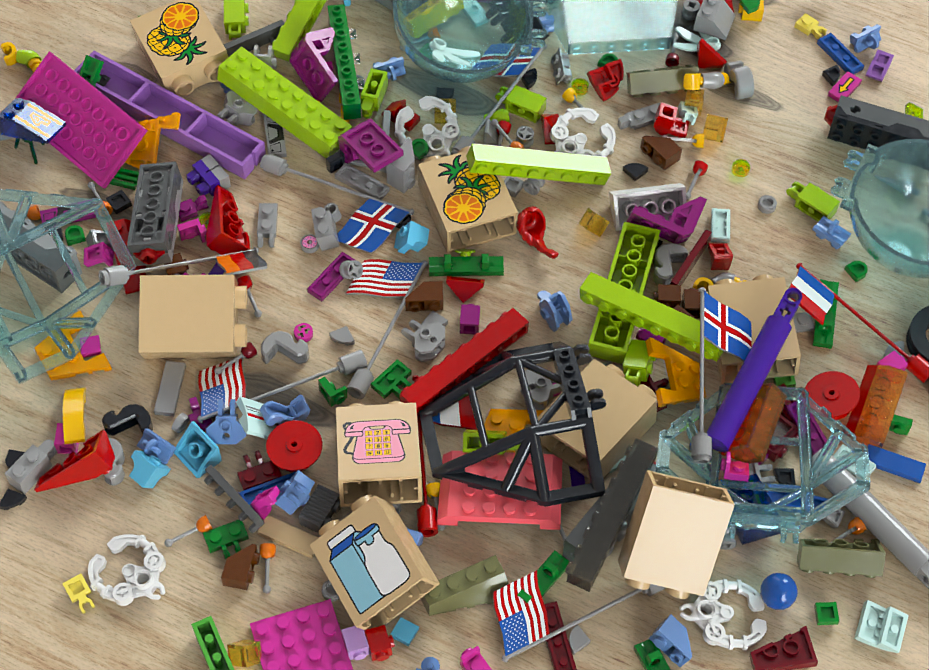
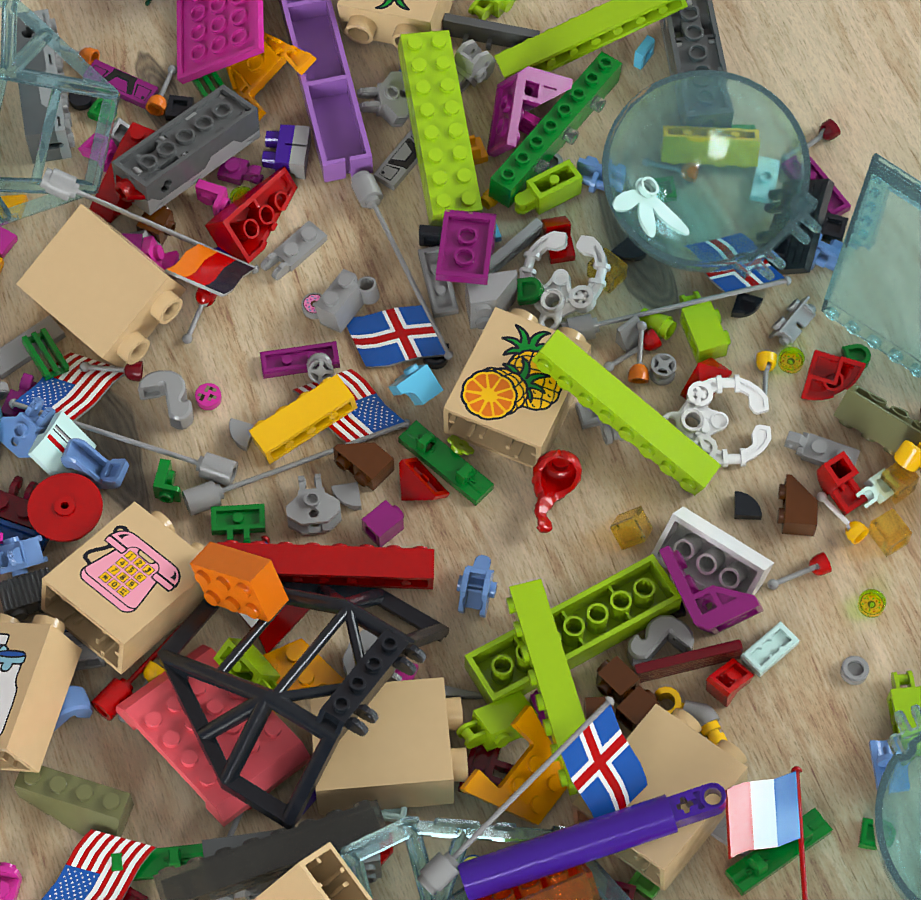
camera: 45 degrees right, 5 degrees up
none -> green tile [22,328,69,381]
none -> orange brick [190,541,289,622]
none -> yellow brick [249,374,358,464]

